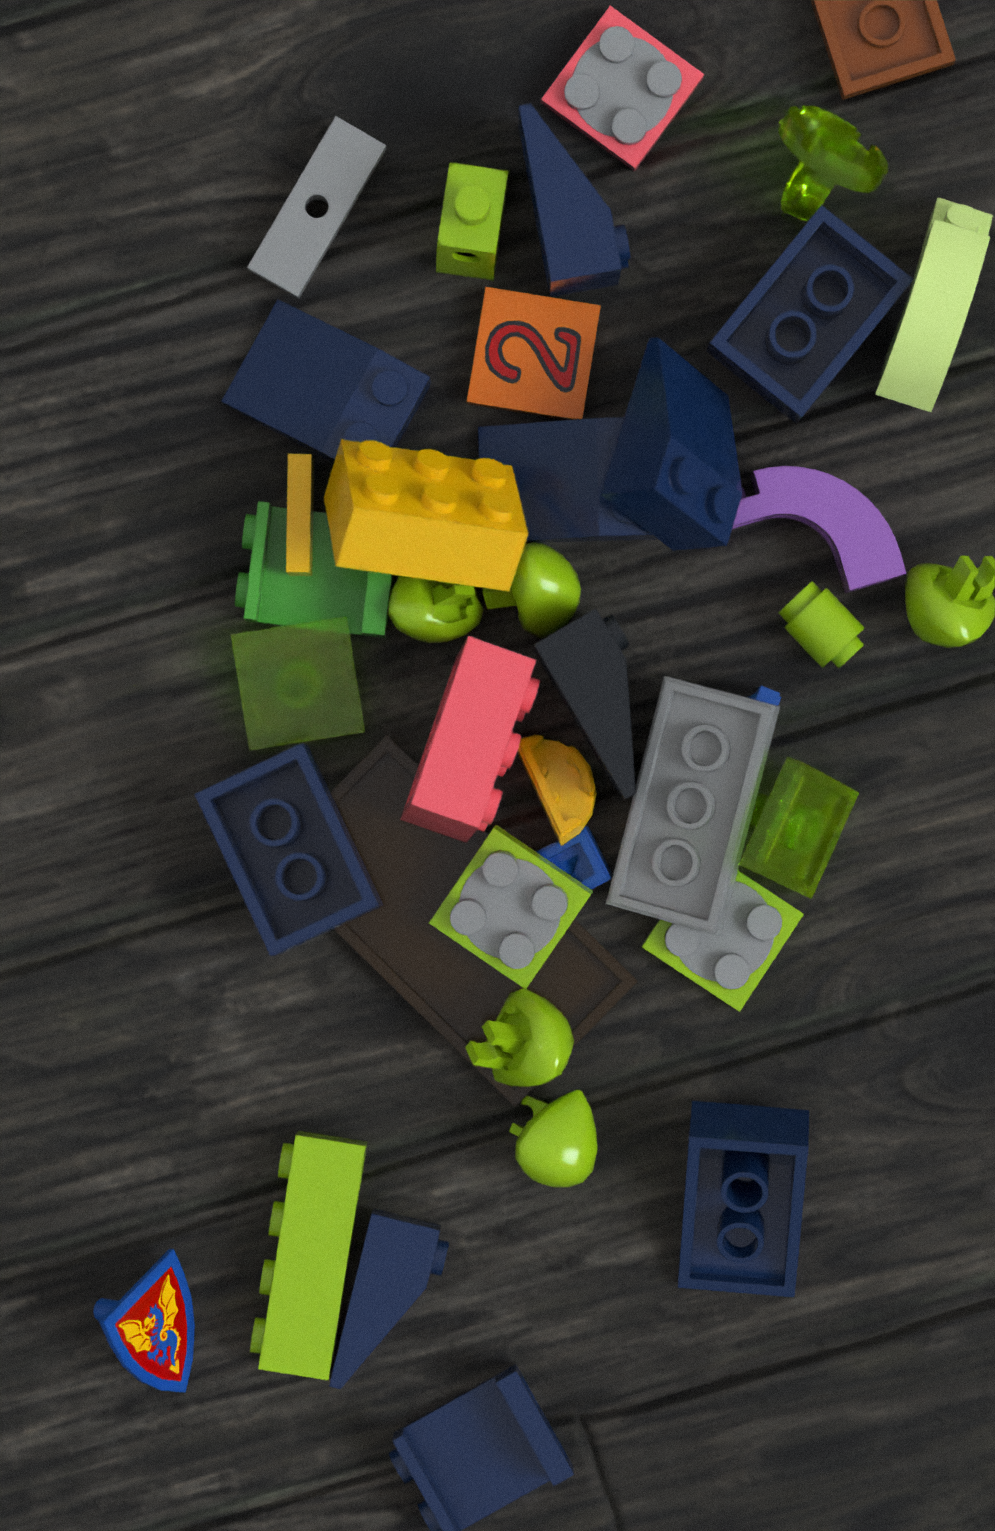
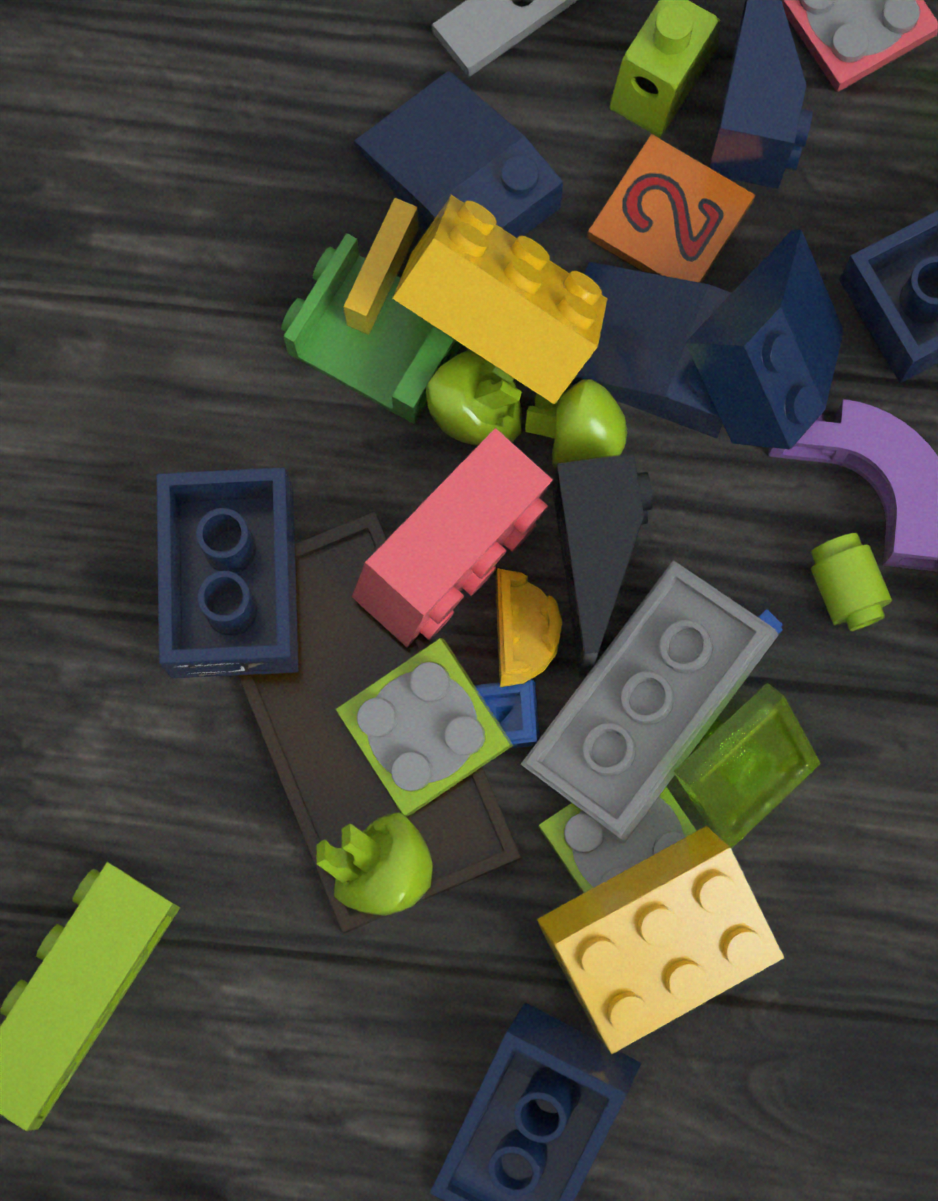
camera: 25 degrees right, 10 degrees down
clear neon green tile [231,615,365,750] -> none
dark blue slope [329,1208,449,1389] -> none
lime piece [509,1089,598,1188] -> none
none -> yellow brick [537,826,784,1054]

